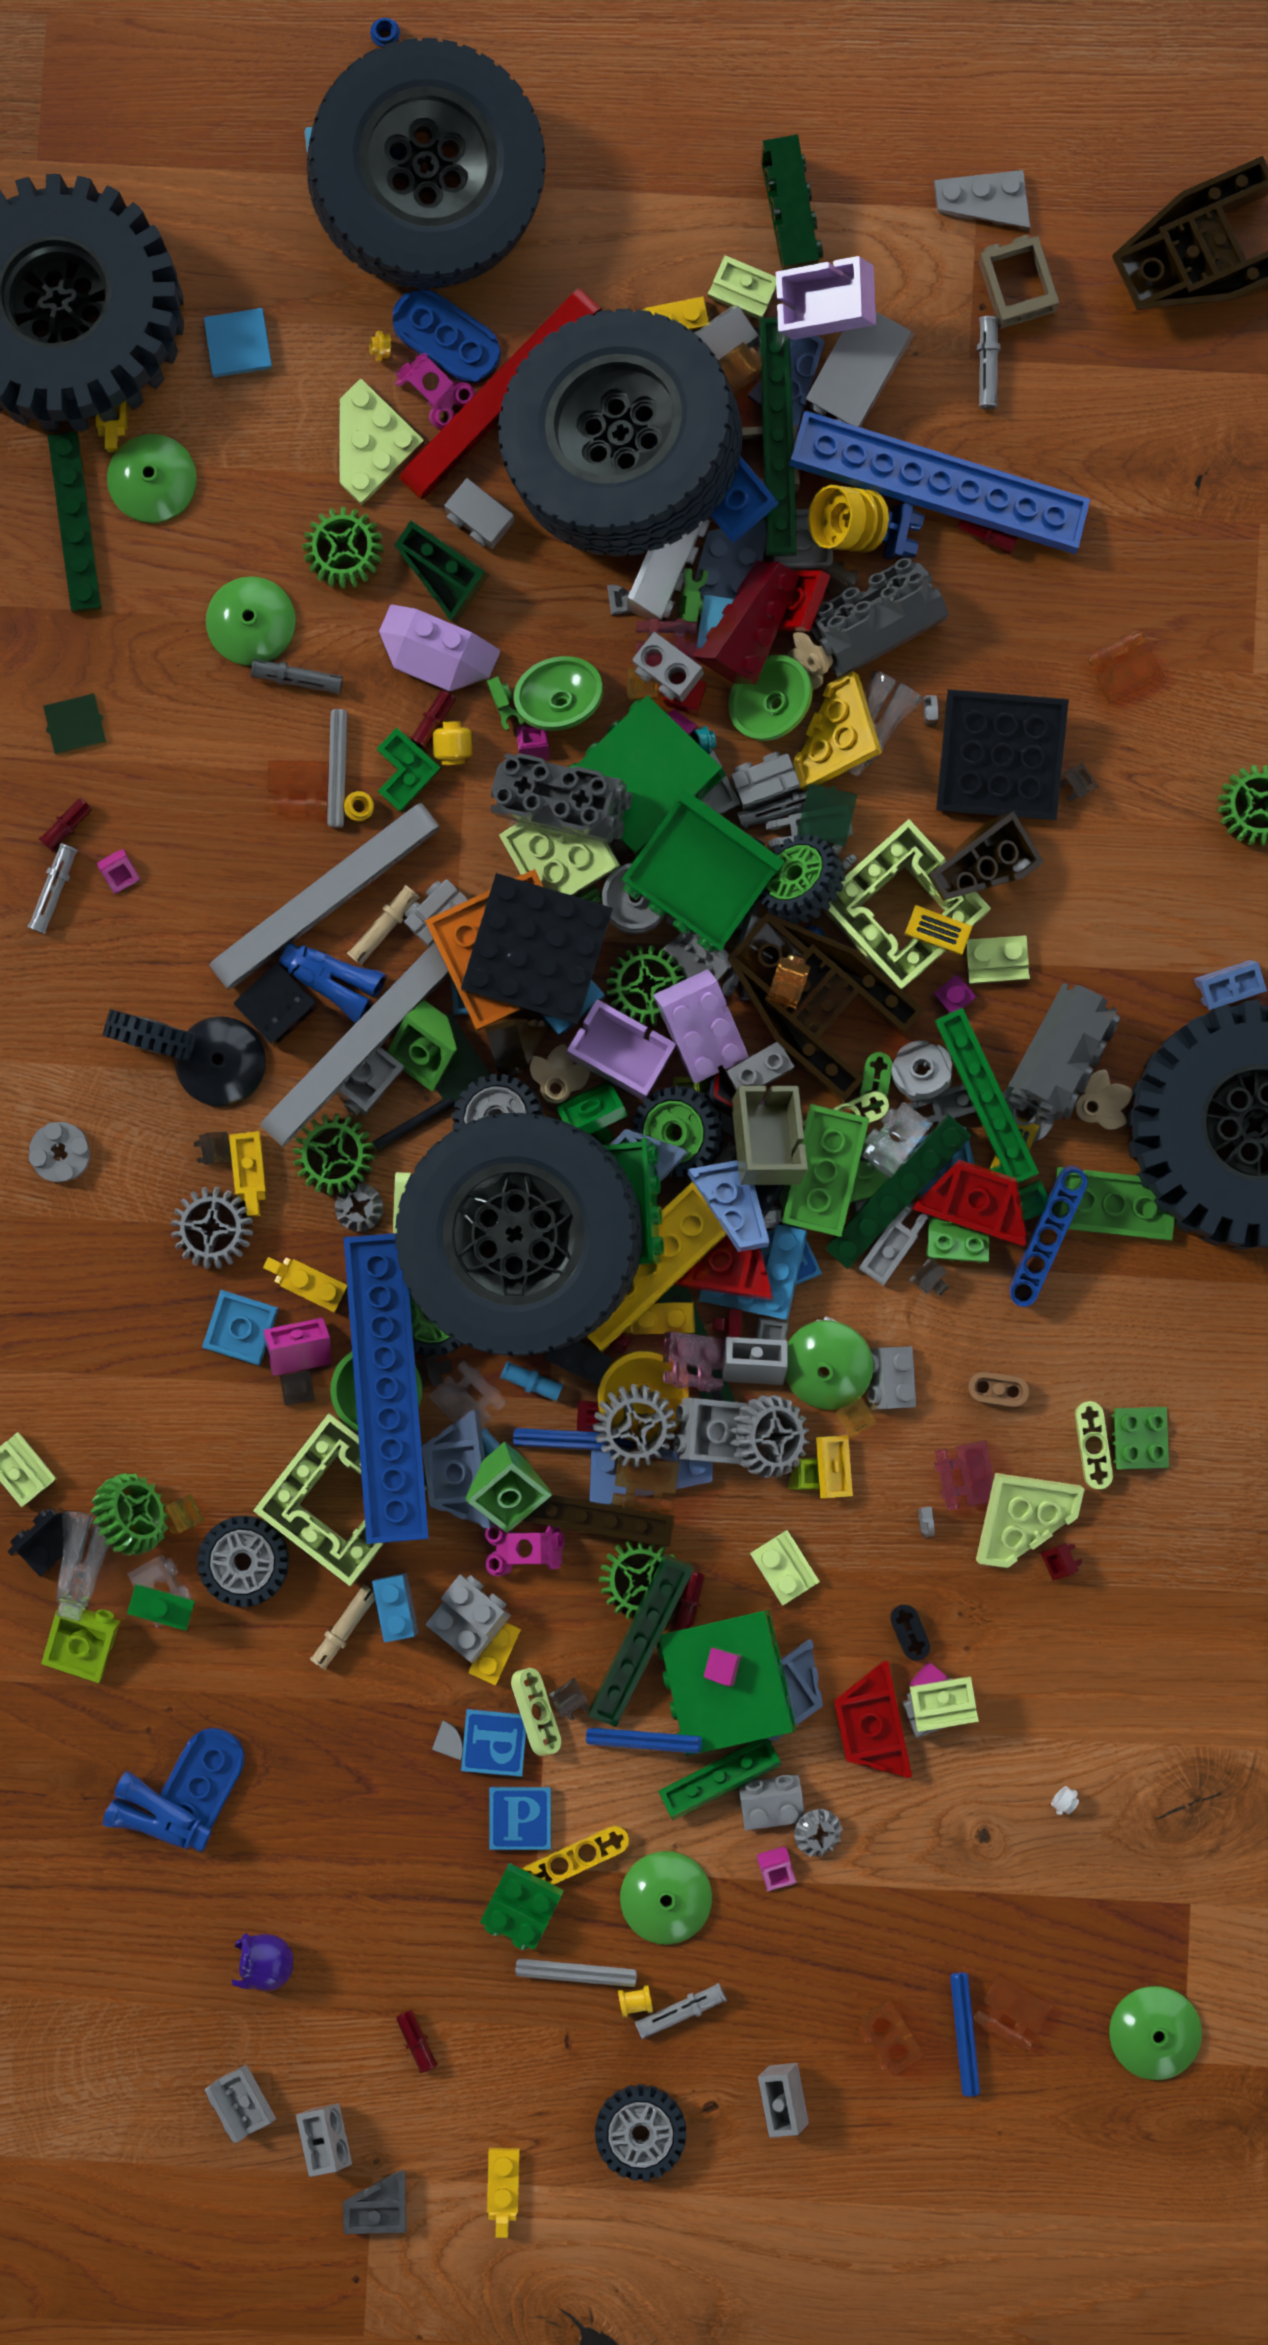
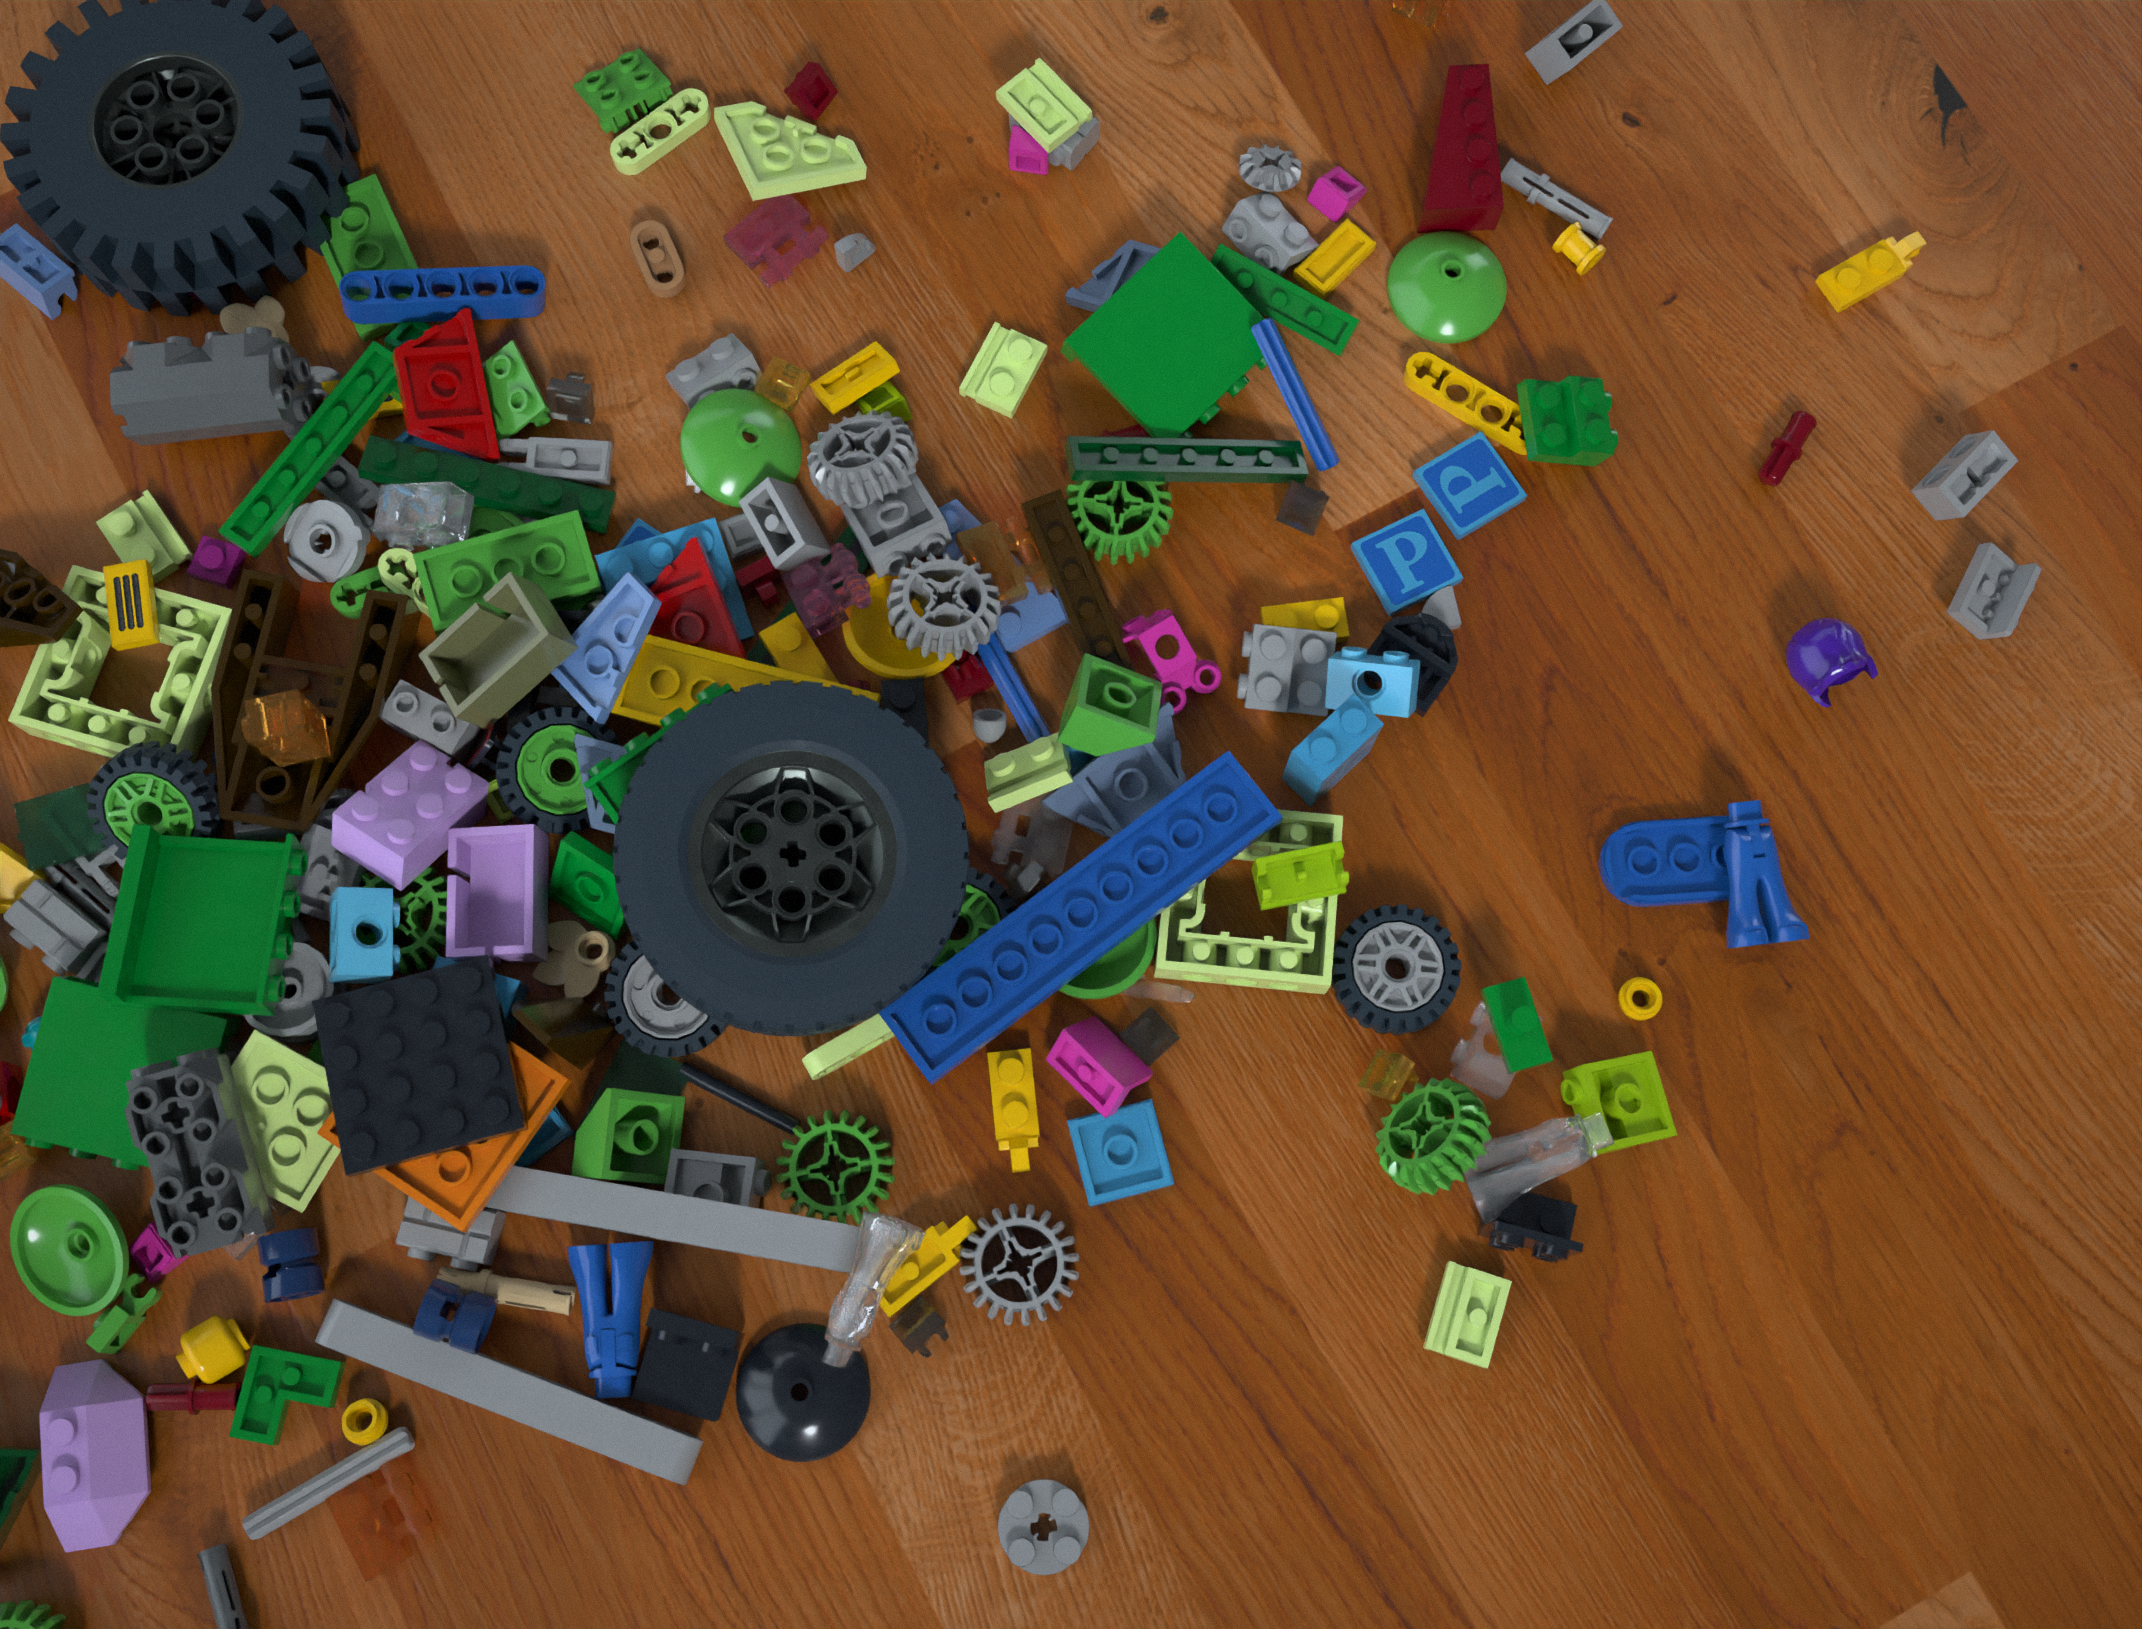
camera: 125 degrees left, 10 degrees down
black wheel [103,1009,197,1061] -> none
tan pin [310,1584,375,1670] -> none
light grey gear [334,1183,383,1232] -> none
flat silver wing [343,2169,406,2234] -> none
dark azure pin [500,1361,563,1402] -> none
yellowish green beam [511,1668,561,1756] -> none
light grey axle [515,1959,637,1987] -> none
wheel [595,2084,686,2181] -> none
dark pink slope [704,1647,741,1687] -> none
red wing [833,1660,912,1778] -> none
black beam [890,1604,930,1661] -> none
none -> dark blue wheel [257,1228,326,1303]
none -> medium azure brick [329,887,400,984]
none -> dark blue wheel [413,1278,498,1355]
none -> clear piece [822,1210,926,1367]
none -> light grey hinge [973,708,1007,743]
none -> yellowish green plate [984,732,1073,813]
none -> clear piece [1121,975,1195,1003]
none -> lime hinge [1251,841,1349,911]
none -> yellow tile [1293,218,1377,300]
none -> medium azure brick [1325,646,1420,718]
none -> black slope [1364,613,1458,718]
none -> dark red wedge [1417,64,1504,233]
none -> yellow plate [1618,977,1662,1021]

